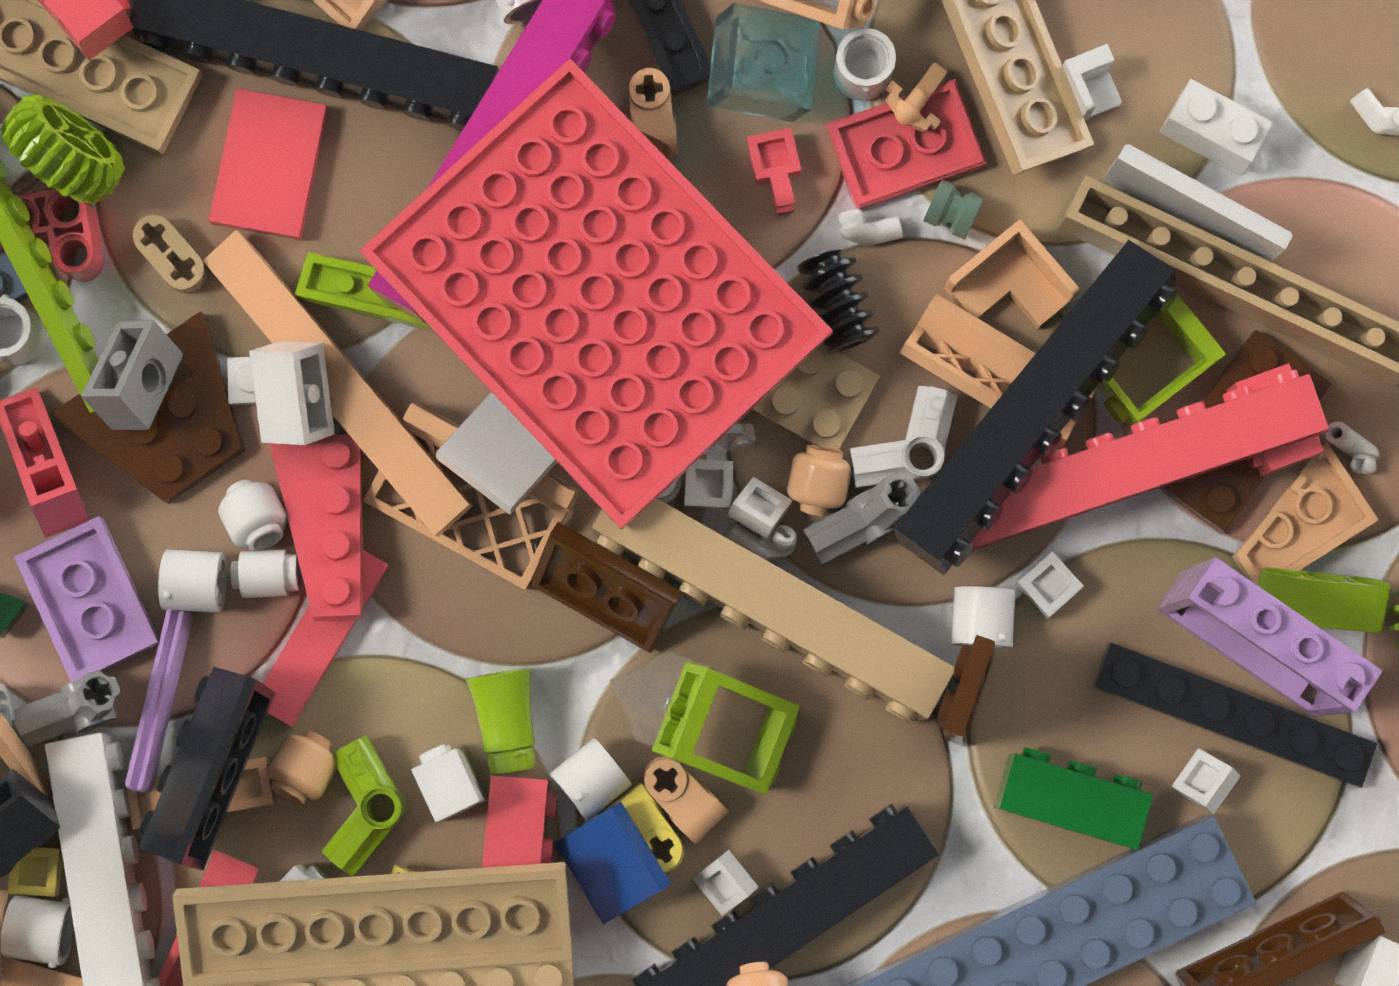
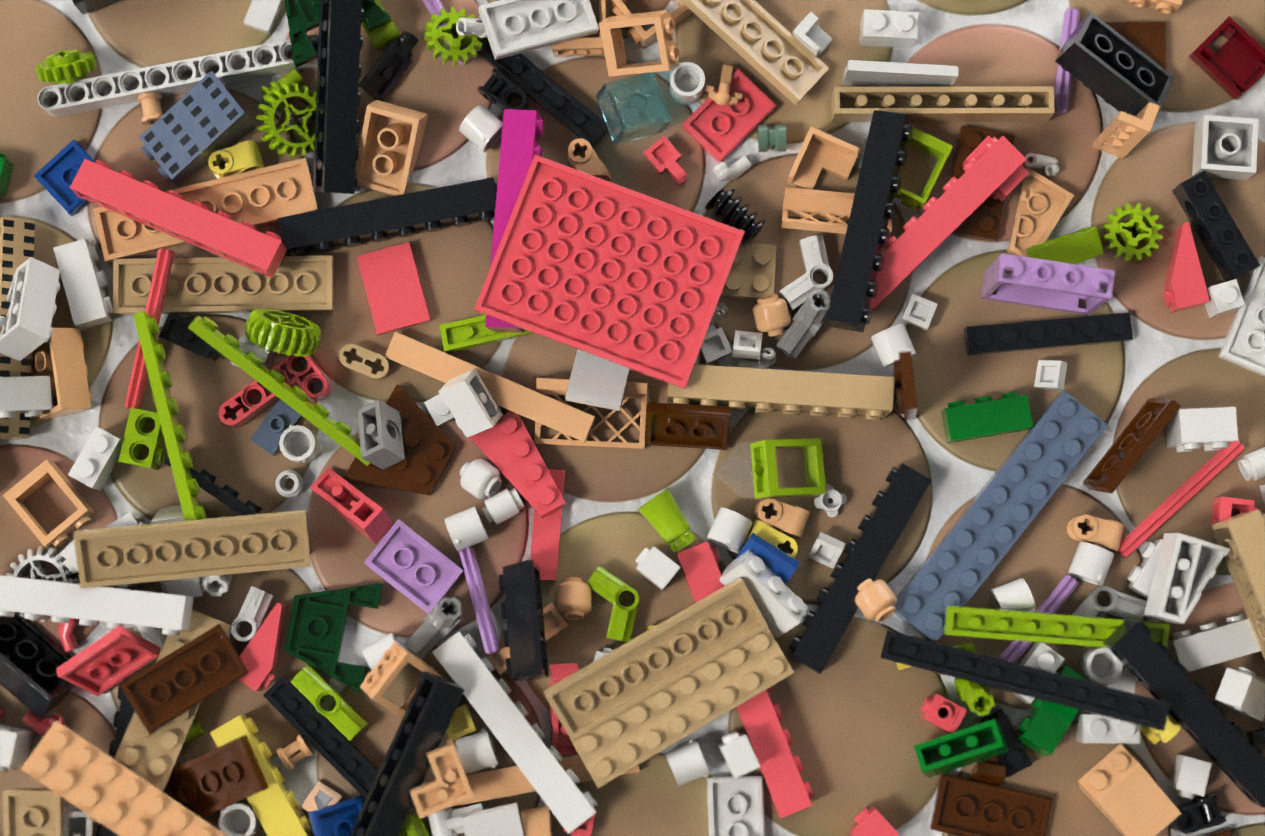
camera: 25 degrees left, 0 degrees up
none -> white brick [719,549,808,638]
none -> white plate [814,484,847,517]

